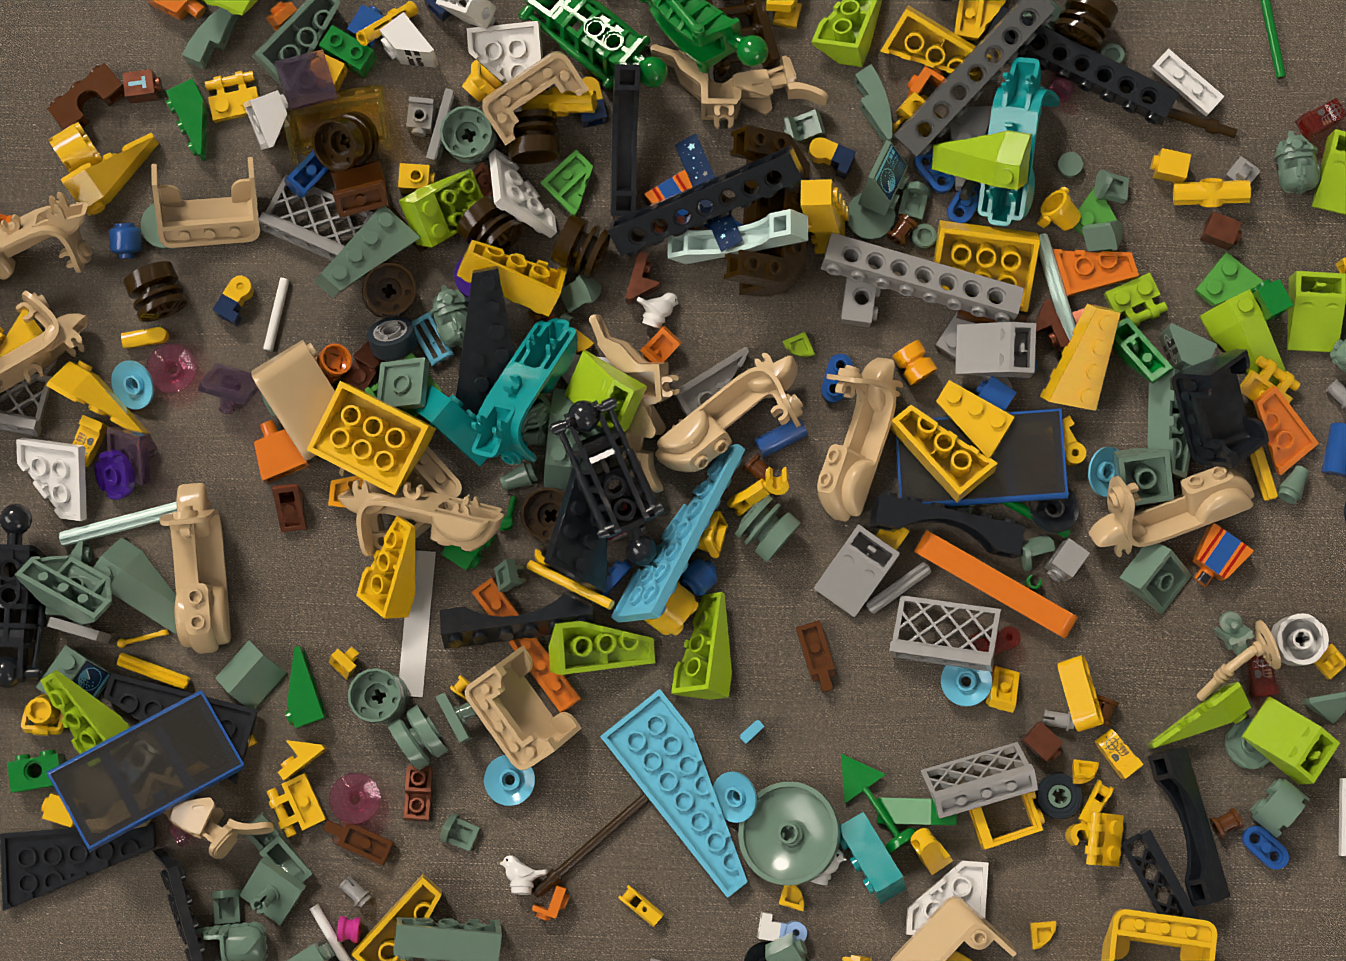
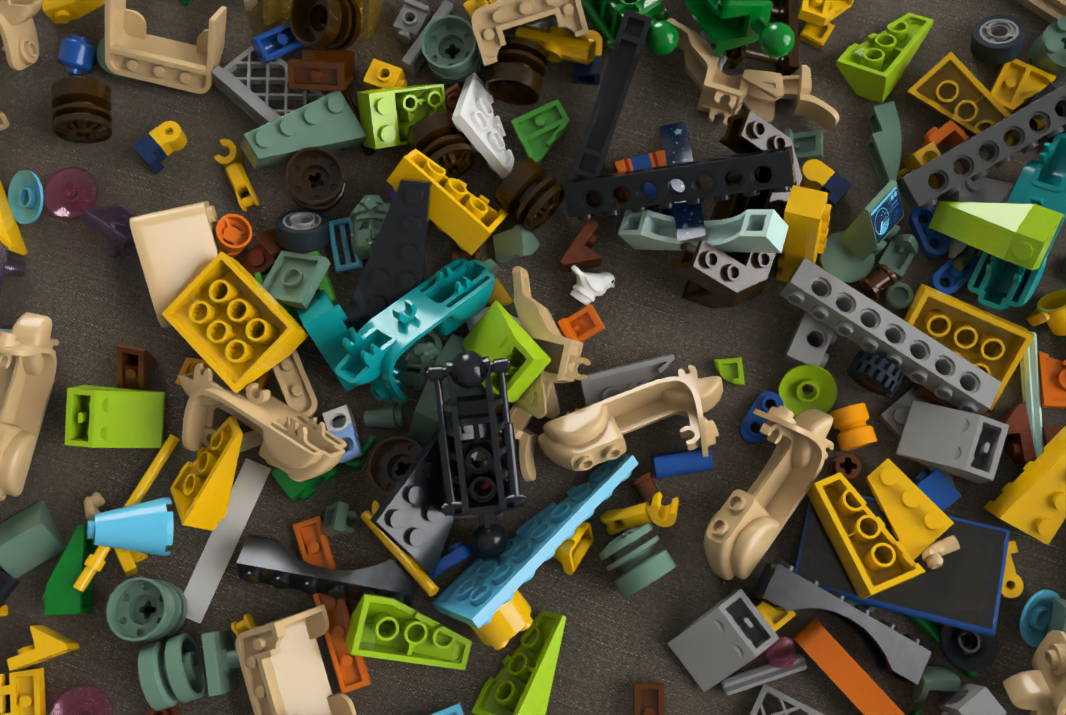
camera: 20 degrees right, 5 degrees down
yellow bar [121,327,169,349] -> none
orange torso [254,420,311,484] -> none
white bar [263,278,290,352] -> none
blue head [680,559,718,596] -> none
none -> lime slope [65,385,166,448]
none -> yellow bar [73,434,180,592]
none -> tan arm [83,492,105,521]
none -> medium azure cone [86,497,174,556]
none -> yellow piece [214,139,260,212]
none -> leg [322,405,363,463]
none -> clear pink tile [765,637,796,669]
none -> lime dish [779,364,837,416]
none -> reddish brown bush [828,453,861,480]
none -> black wheel [846,350,904,397]
none -> tan arm [922,535,960,569]

